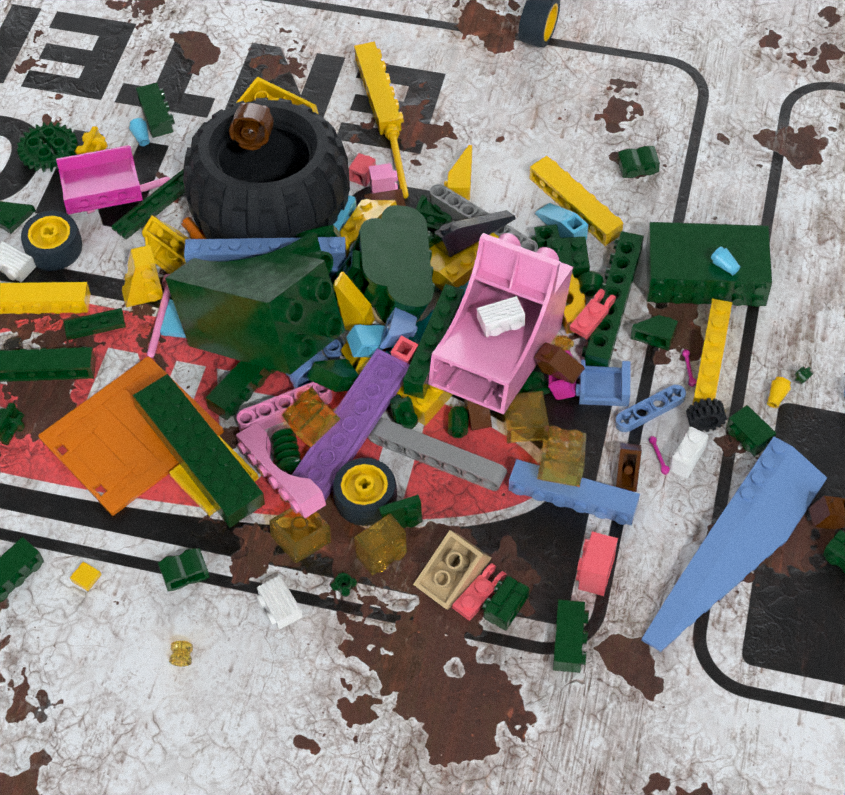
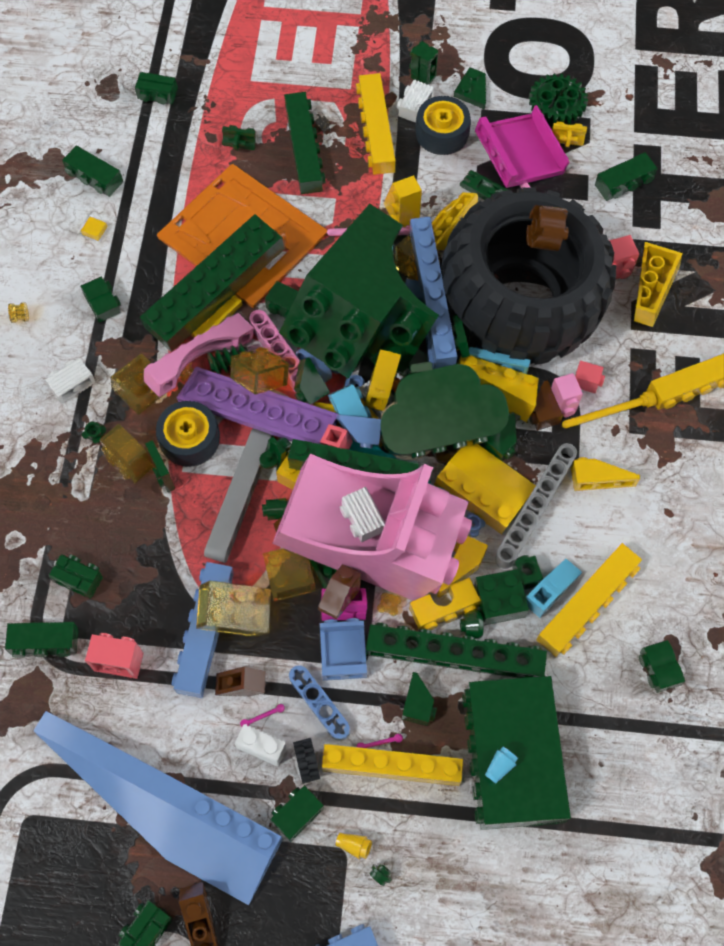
camera: 80 degrees right, 10 degrees up
dark green tile [63,308,126,340] -> none
medium azure cone [129,118,150,146] -> none
tan slope [413,530,491,610] -> none
dark green wing [416,195,452,233] -> none
black wedge [433,210,516,257] -> none
coral hinge [452,563,507,621] -> none
coral hinge [570,289,616,339] -> none

